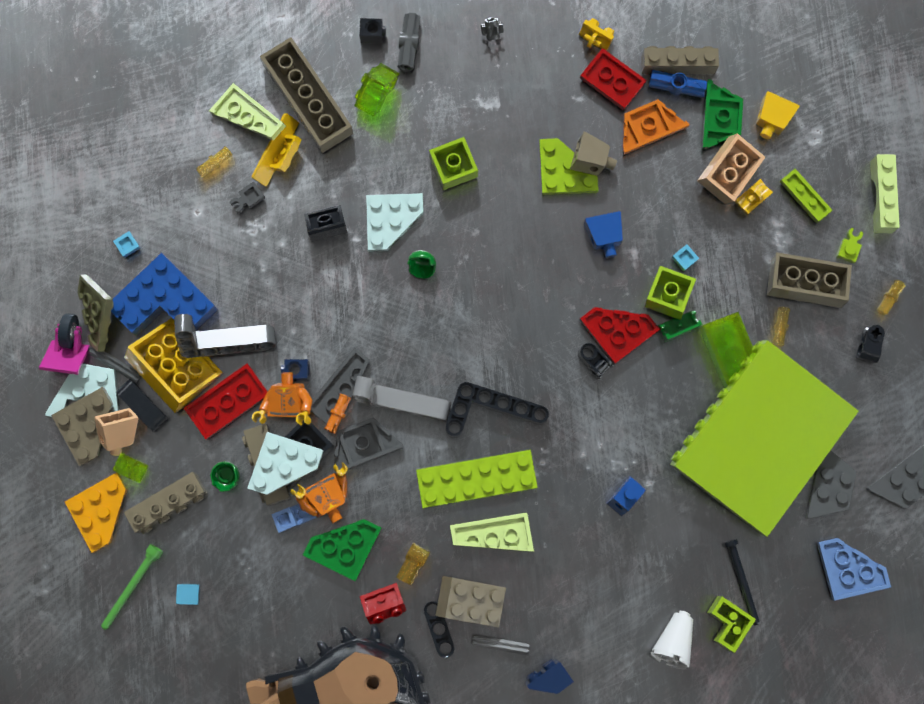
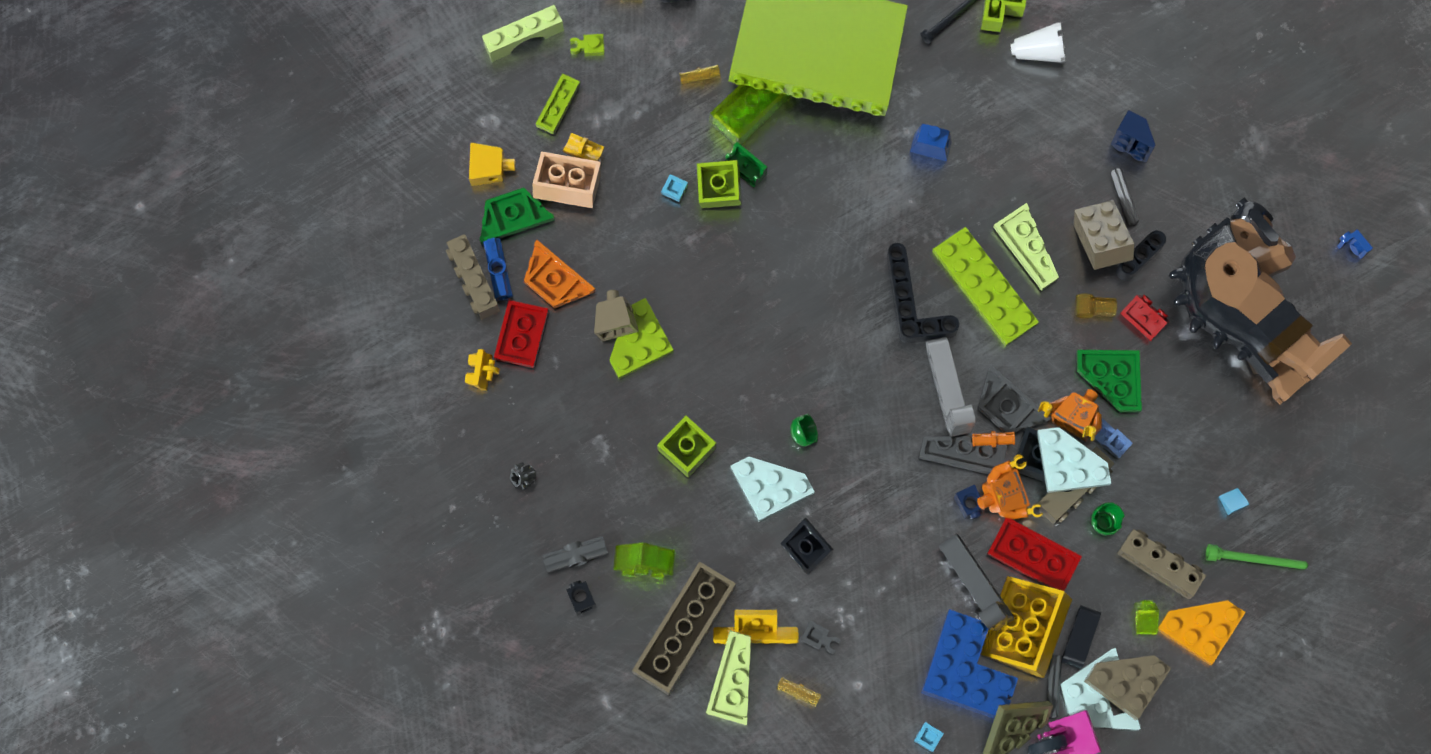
camera: 110 degrees left, 5 degrees down
light nougat torso [95,408,138,456] -> none
black piece [578,343,614,379] -> none
red plate [579,307,660,364] -> none
blue torso [584,211,623,258] -> none
dark tan brick [767,252,852,308] -> none

